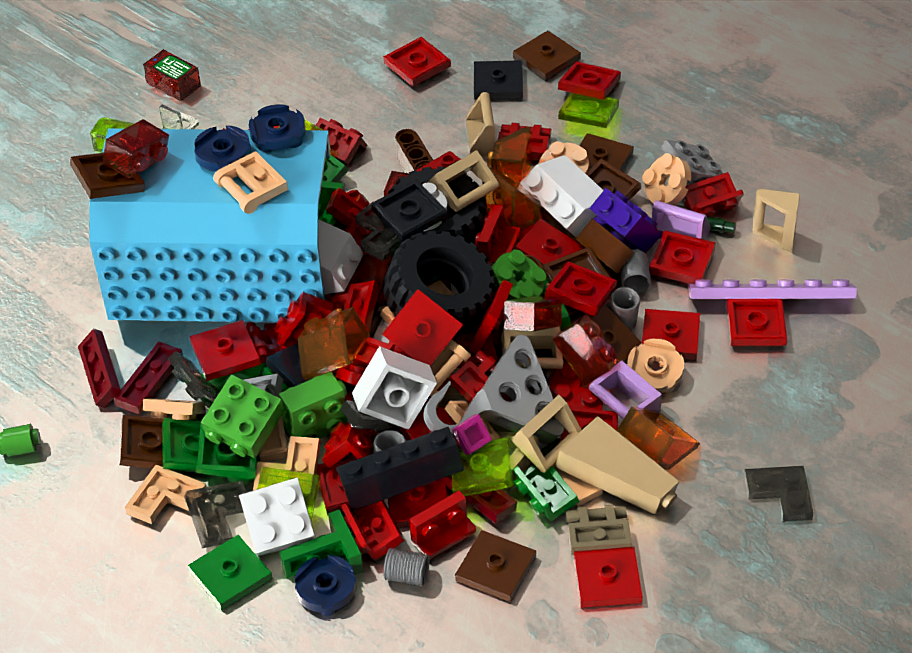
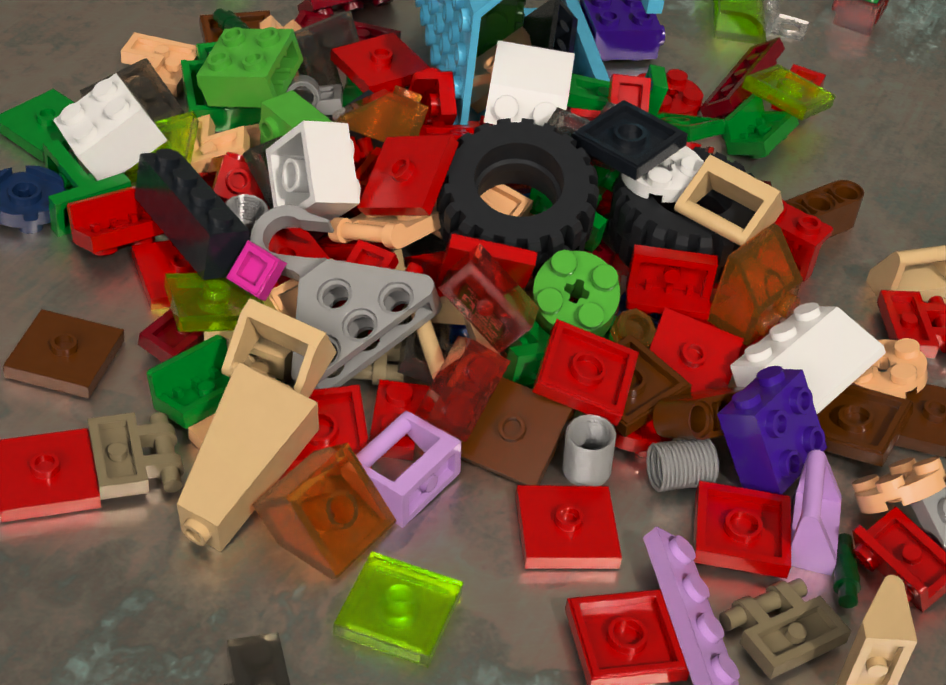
camera: 70 degrees right, 5 degrees down
red bracket [313,118,368,165] -> none
light grey piece [383,548,430,587] -> none
red bracket [409,491,476,559] -> none
clear orange slope [487,127,531,200] -> none
light nougat plate [627,339,684,393] -> none
none -> dark green animal [213,8,251,31]
none -> clear neon green plate [333,551,464,668]
none -> dark tan plate [719,578,851,679]

